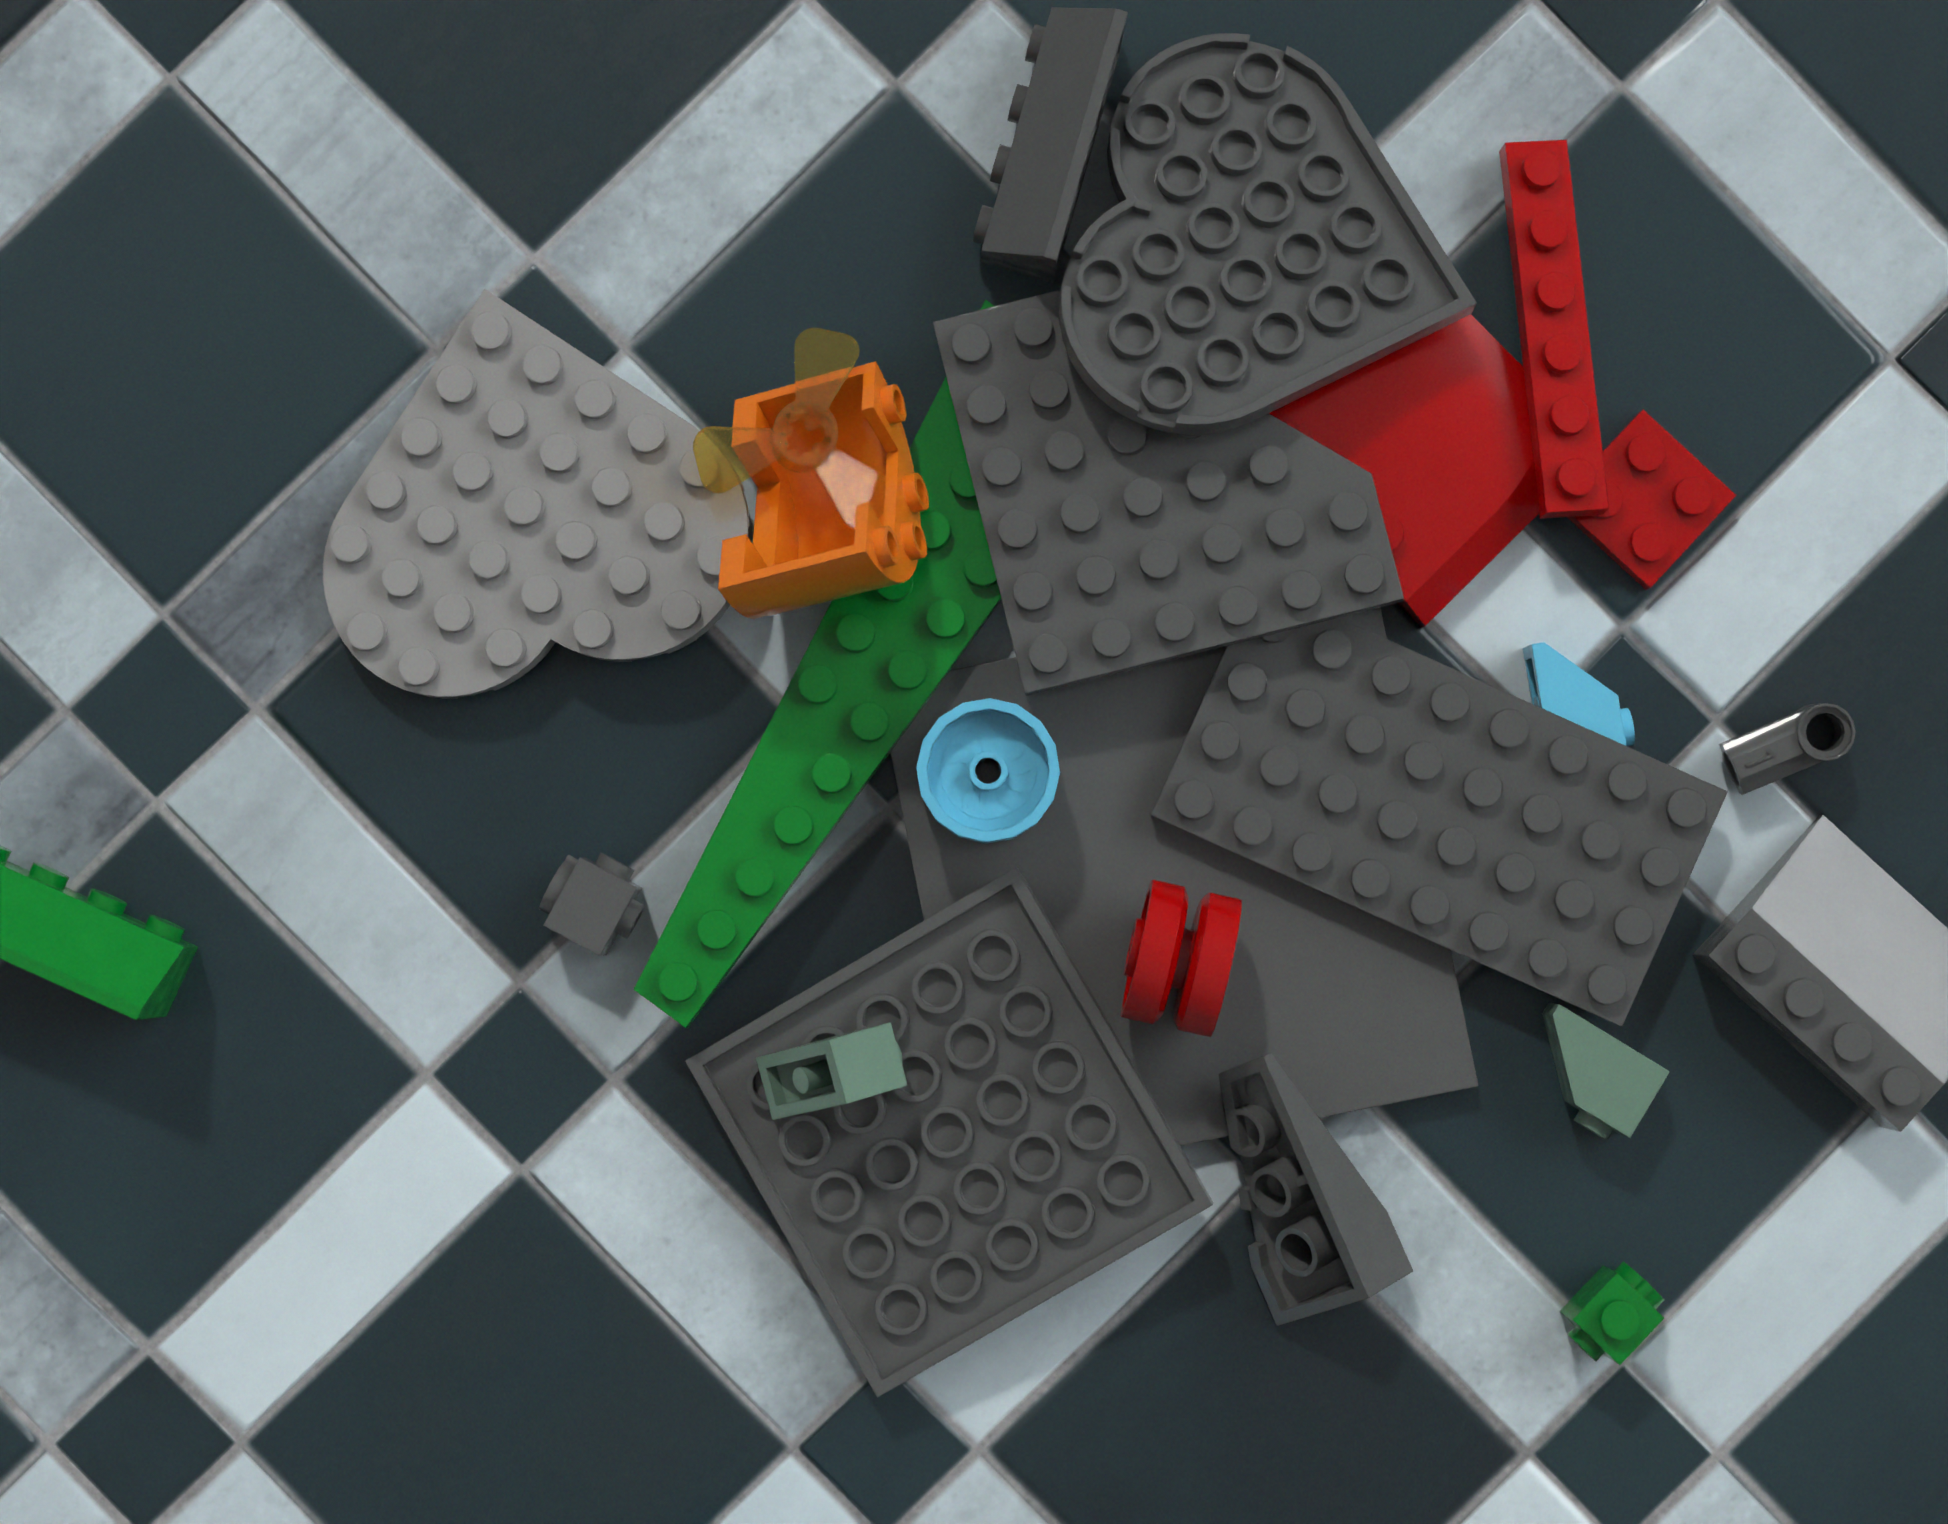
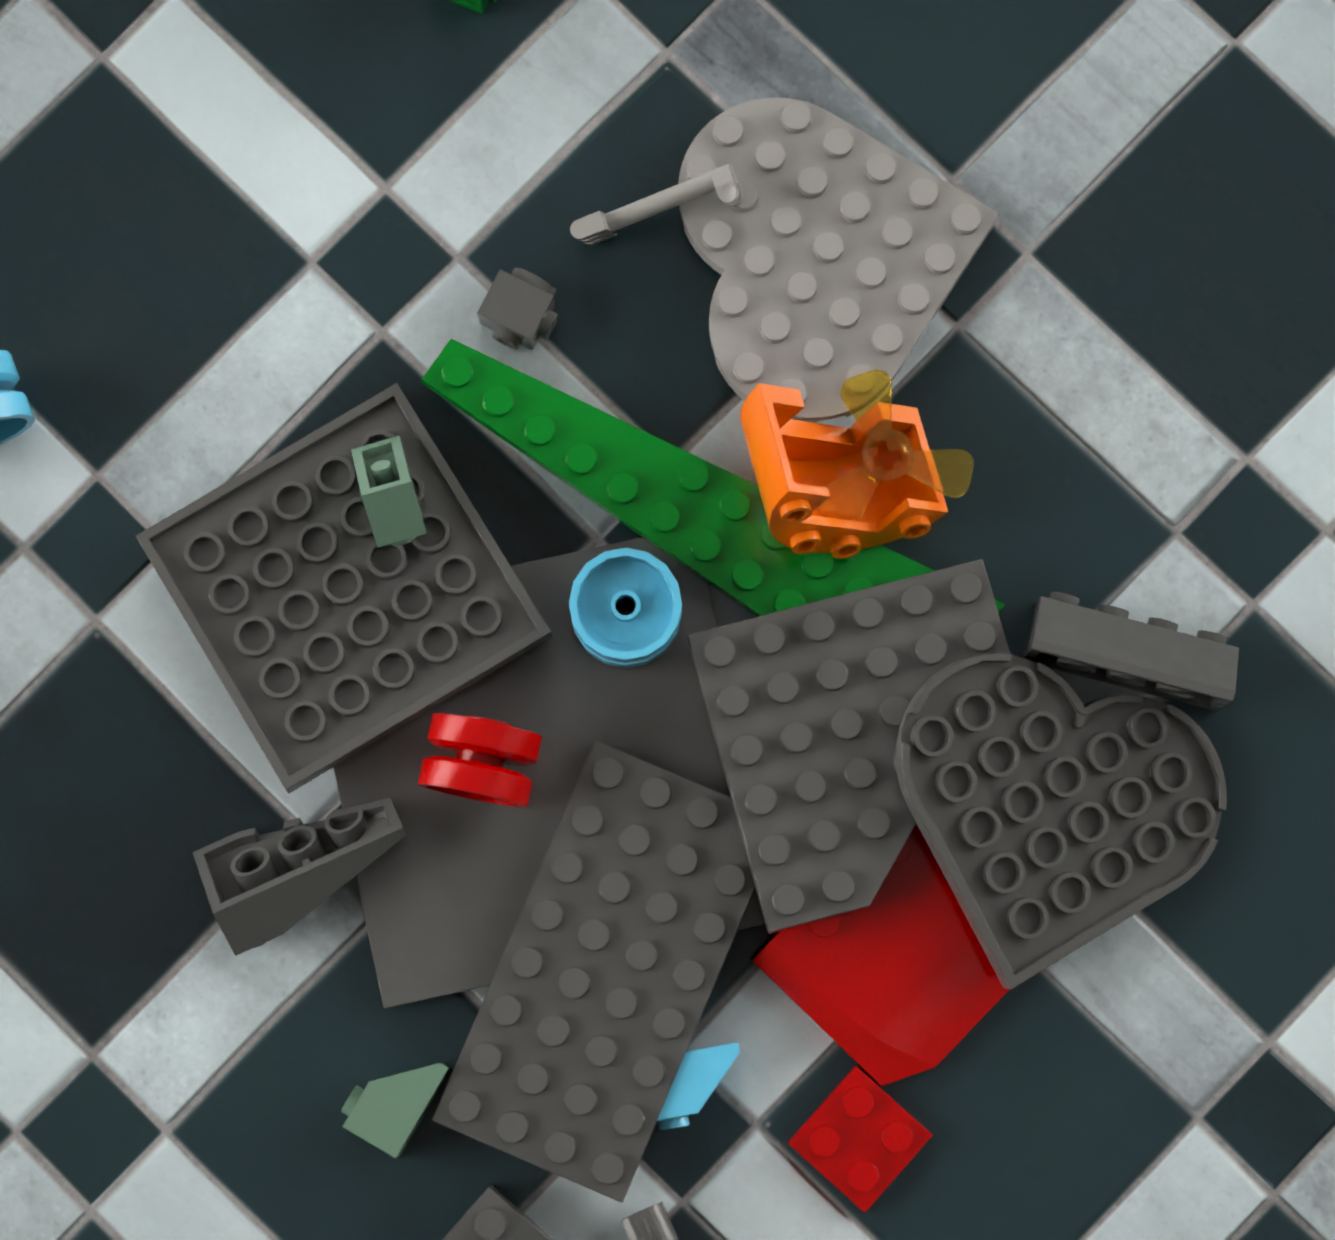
camera: 90 degrees right, 5 degrees down
red plate [1499,140,1609,519] -> none
green brick [1560,1261,1664,1365] -> none
none -> light grey hinge [570,163,743,245]

